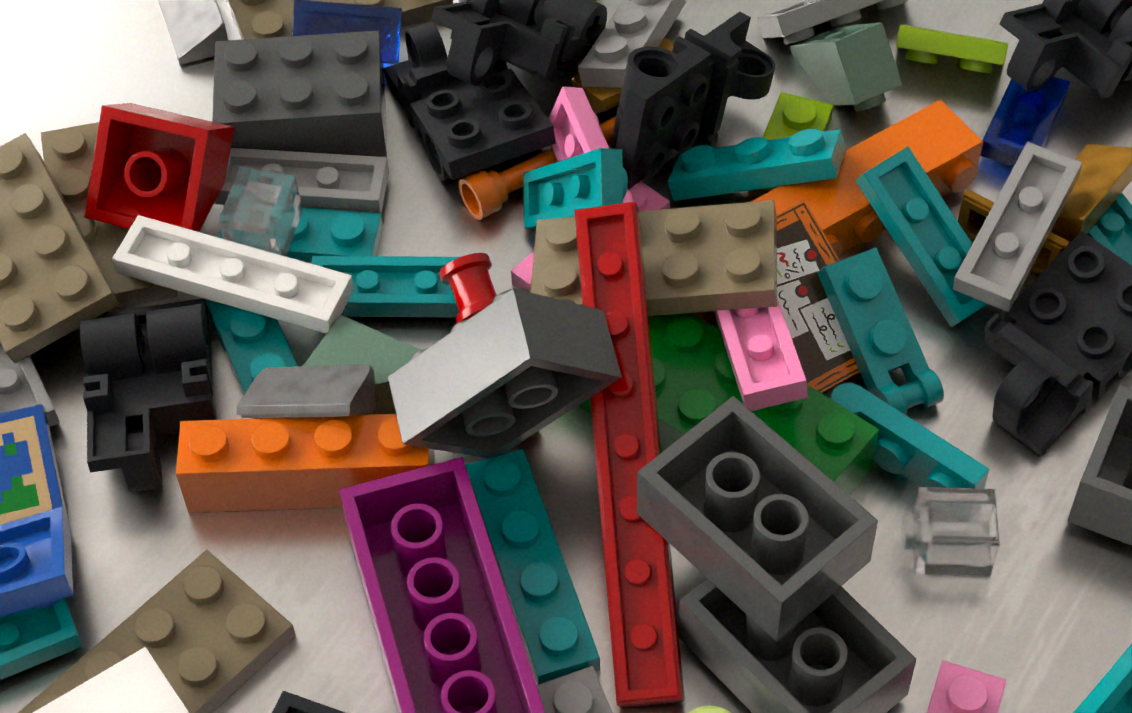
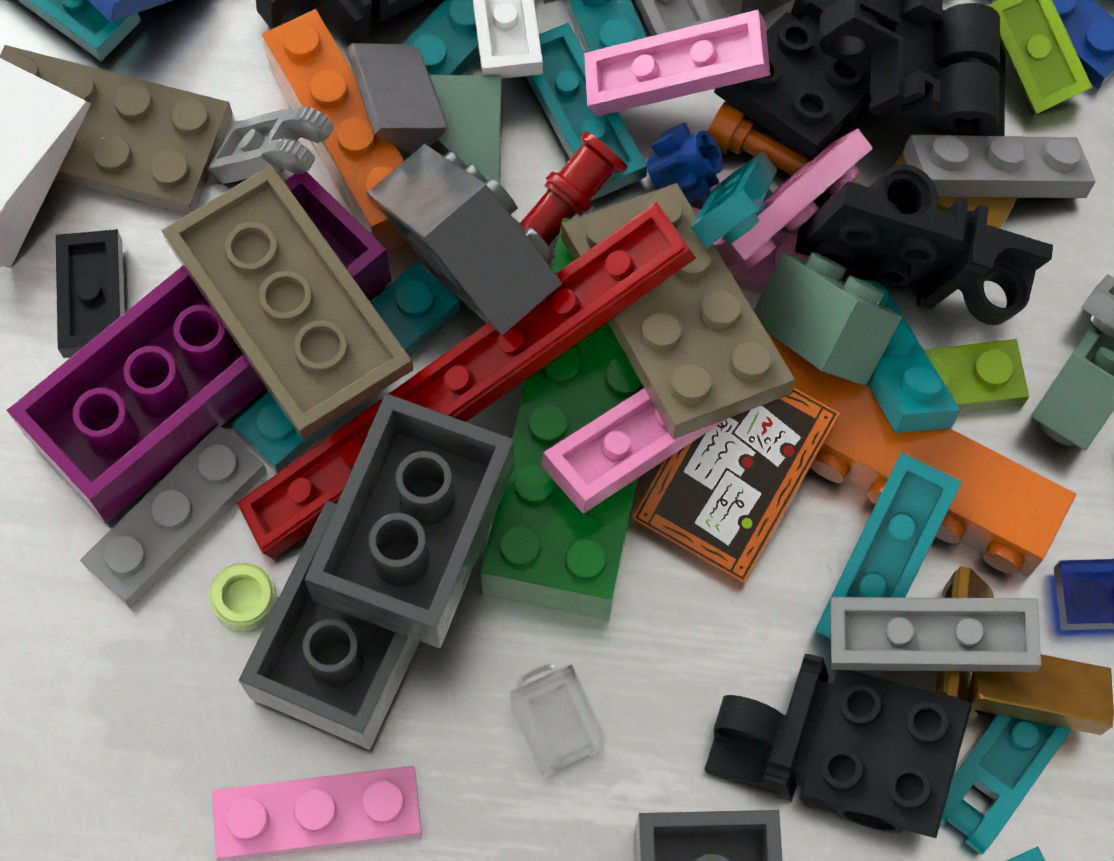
camera: 60 degrees right, 15 degrees up
teal plate [817,247,944,415] -> none
teal plate [831,383,990,518] -> none
none -> dark tan plate [161,165,413,440]
none -> light grey hinge [206,106,334,184]
none -> bright pink plate [584,10,770,117]
none -> blue gear [647,123,723,203]
none -> sand green brick [754,252,902,386]

